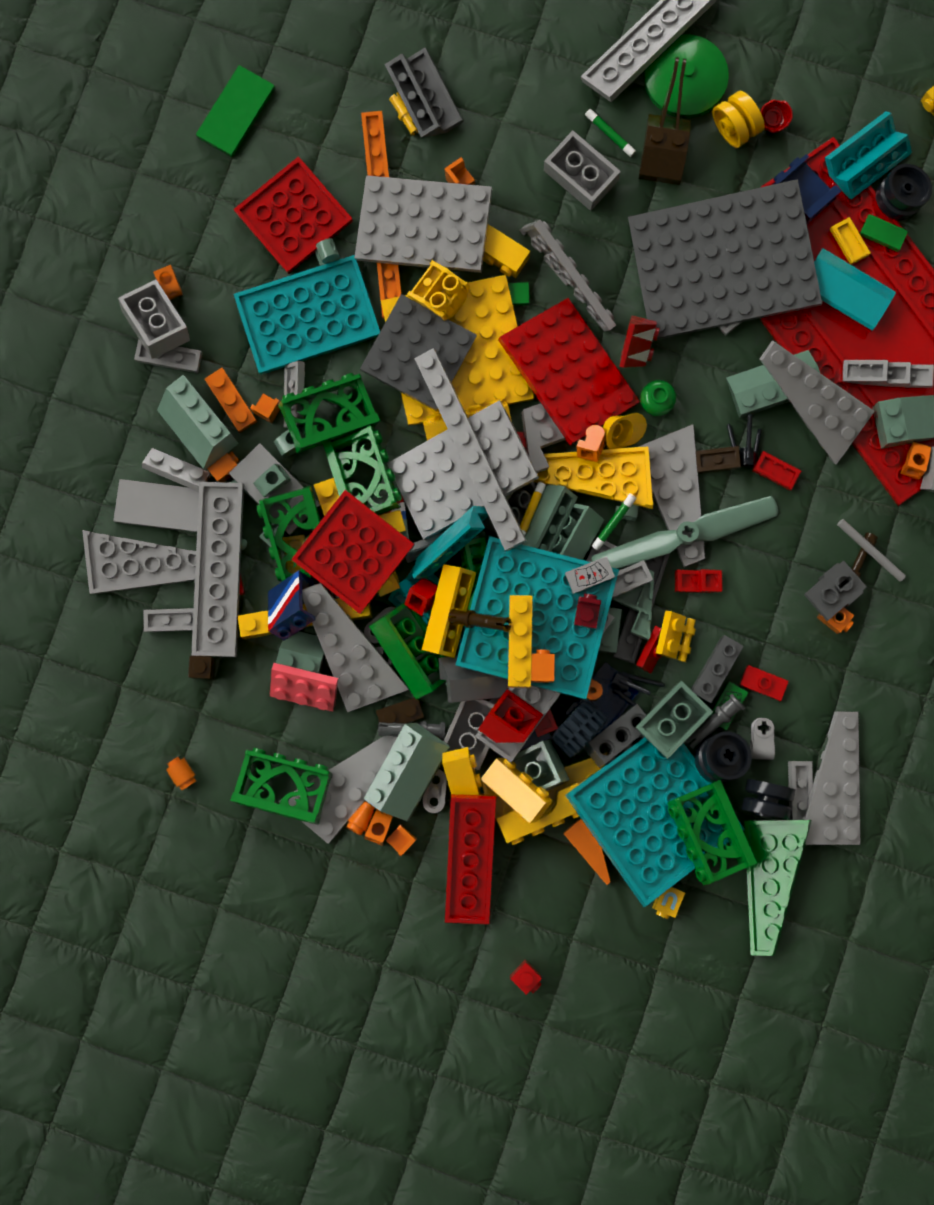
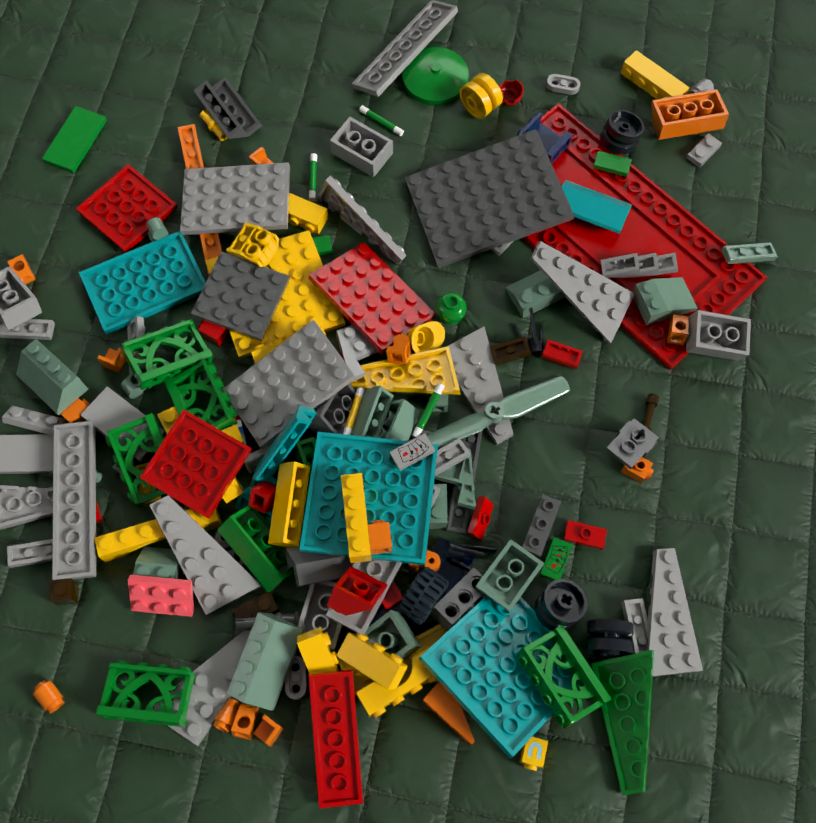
camera: 15 degrees left, 15 degrees down
orange plate [205,368,257,433] -> none
sand green leg [253,464,292,498] -> none
dark blue panel [268,570,316,641] -> none
light grey plate [414,348,527,551] -> none
dark brown pin [448,609,511,632] -> none
dark red bracket [574,594,602,629] -> none
red slope [619,315,660,368] -> none
dark brown slope [638,57,691,185] -> none
yellow plate [656,611,696,662] -> none
red slope [675,569,722,593] -> none
dark grey pin [686,694,745,749] -> none
light grey piece [750,718,775,760] -> none
teal slope [825,111,912,199] -> none
yellow tile [830,217,871,265] -> none
light grey bar [837,519,906,582] -> none
none -> red brick [198,320,230,347]
none -> green bar [308,153,317,202]
none -> light grey plate [546,74,580,95]

